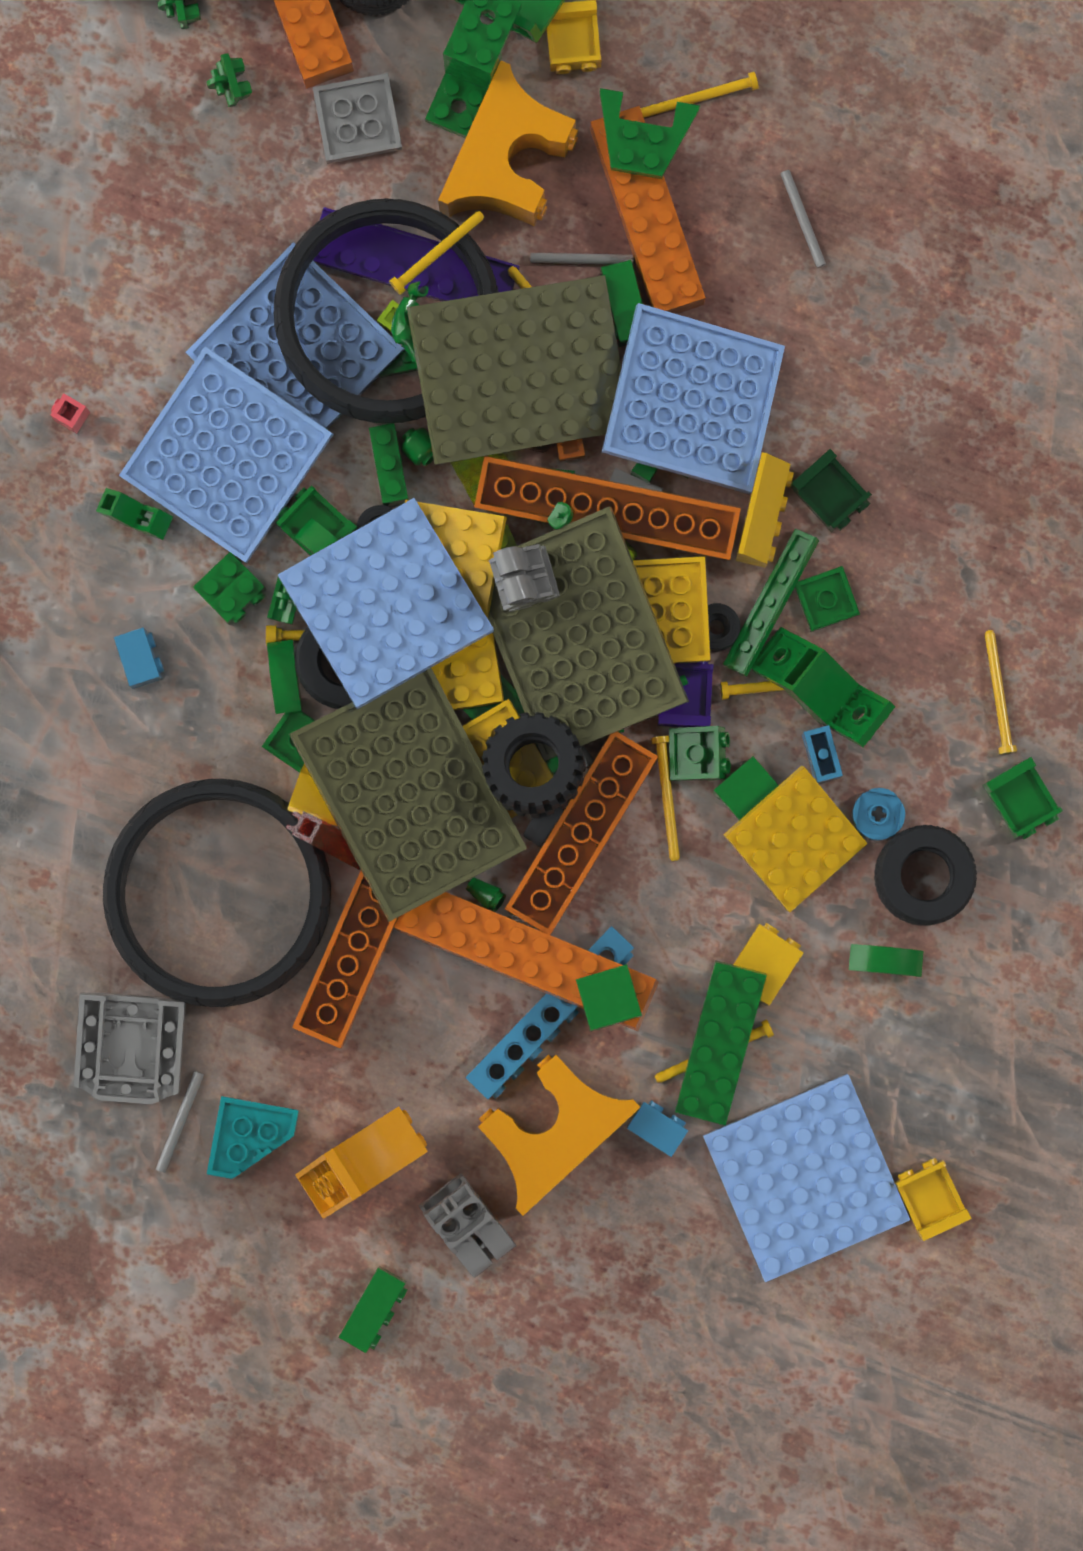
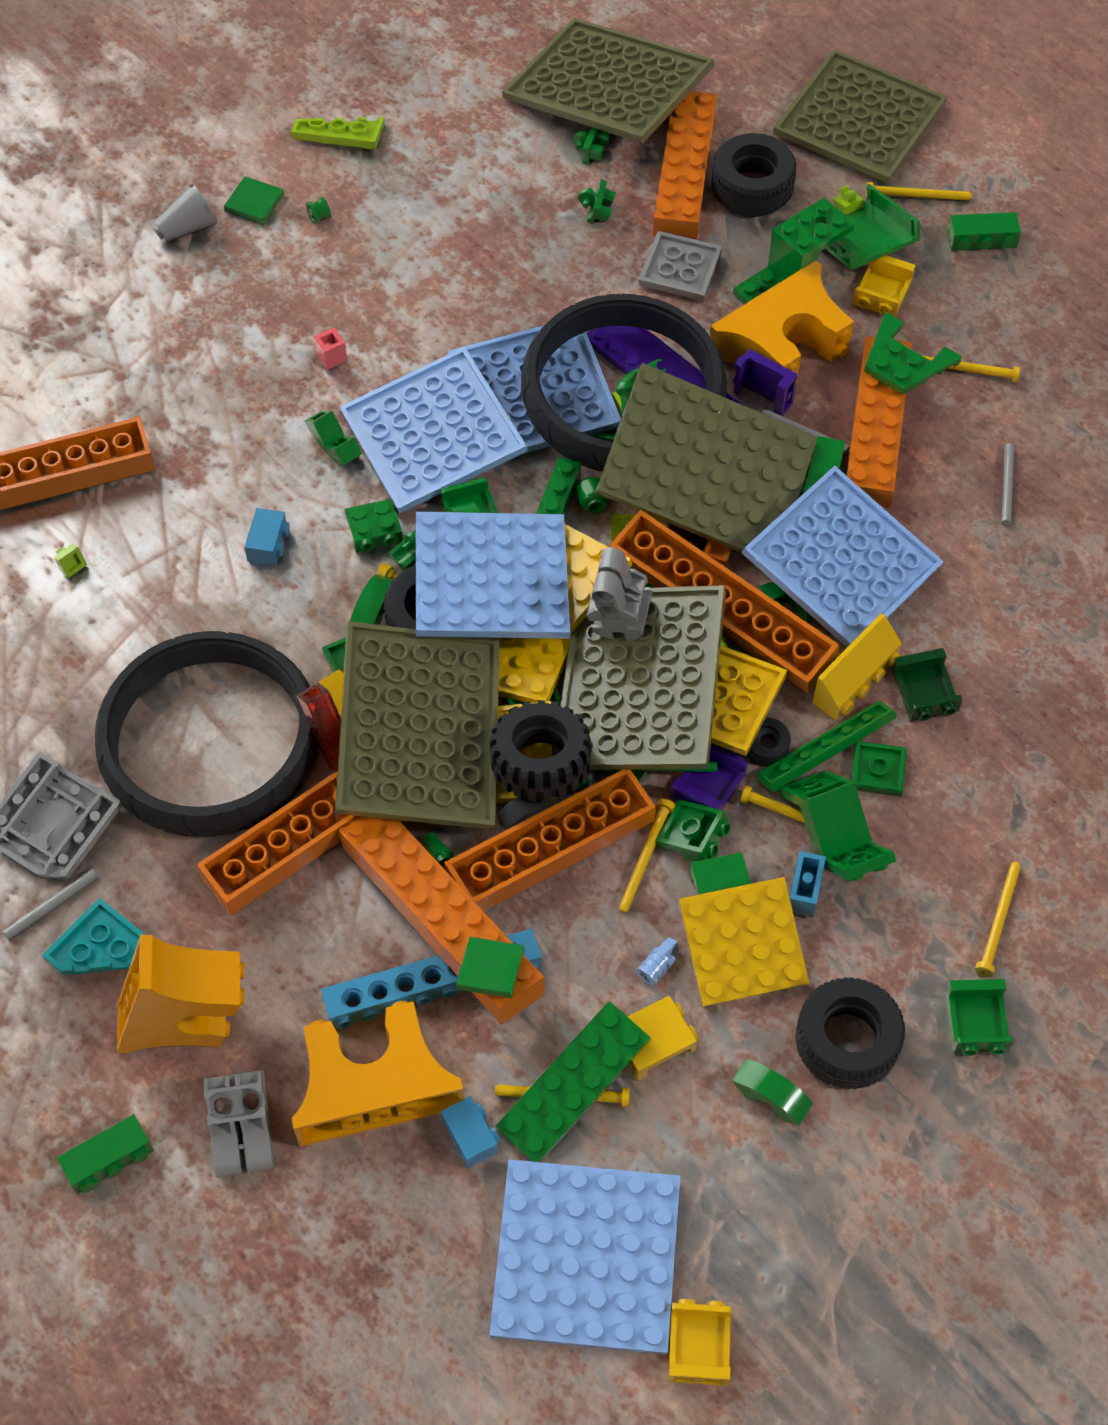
camera: 25 degrees right, 25 degrees down
yellow bar [389,211,484,295] -> none
green piece [547,502,573,530] -> none
dark azure plate [852,788,905,841] -> none
none -> light blue hinge [636,937,680,986]
none -> dark purple panel [733,349,798,416]

